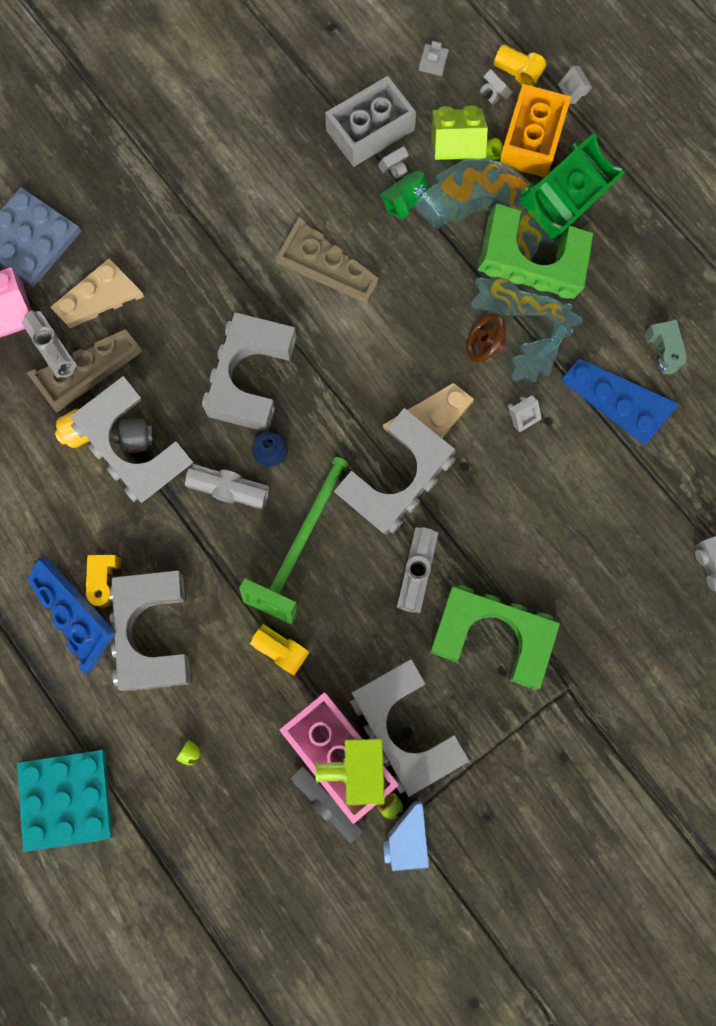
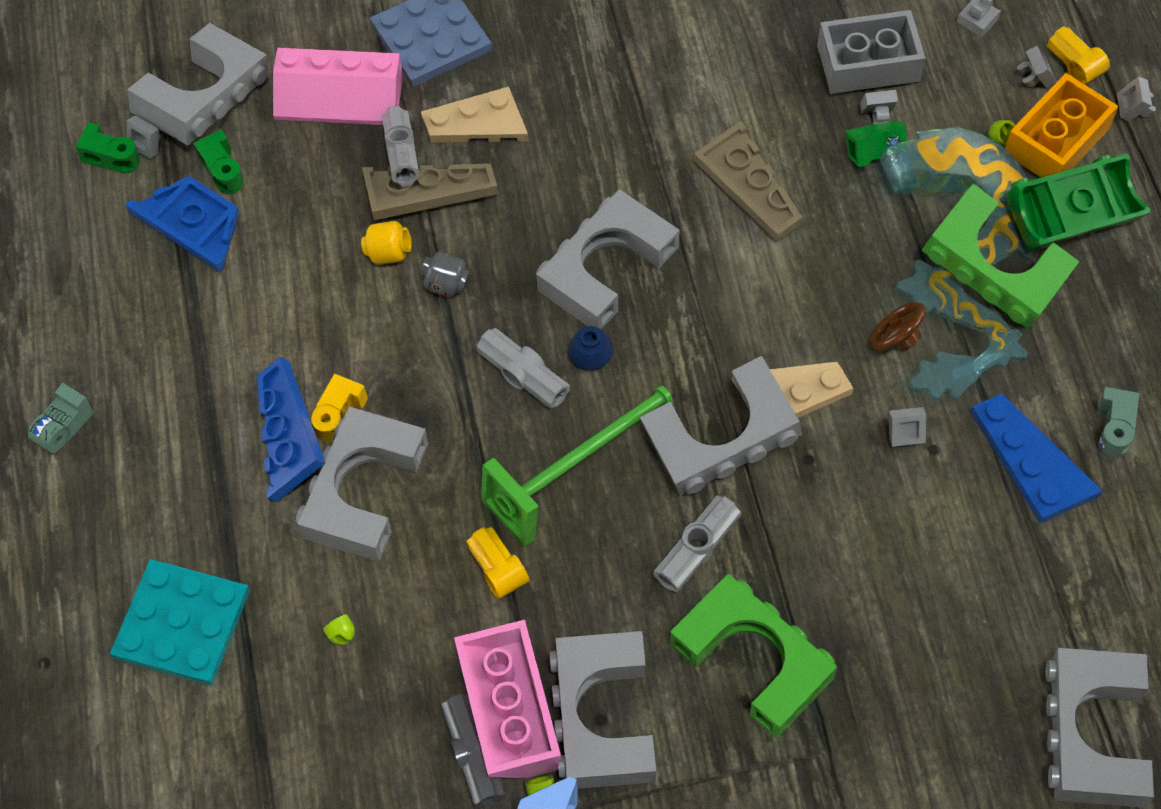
camera: 25 degrees right, 15 degrees down
light grey arch [70,376,193,503] -> none
lime brick [316,739,384,805] -> none
brick [431,106,488,160] -> none

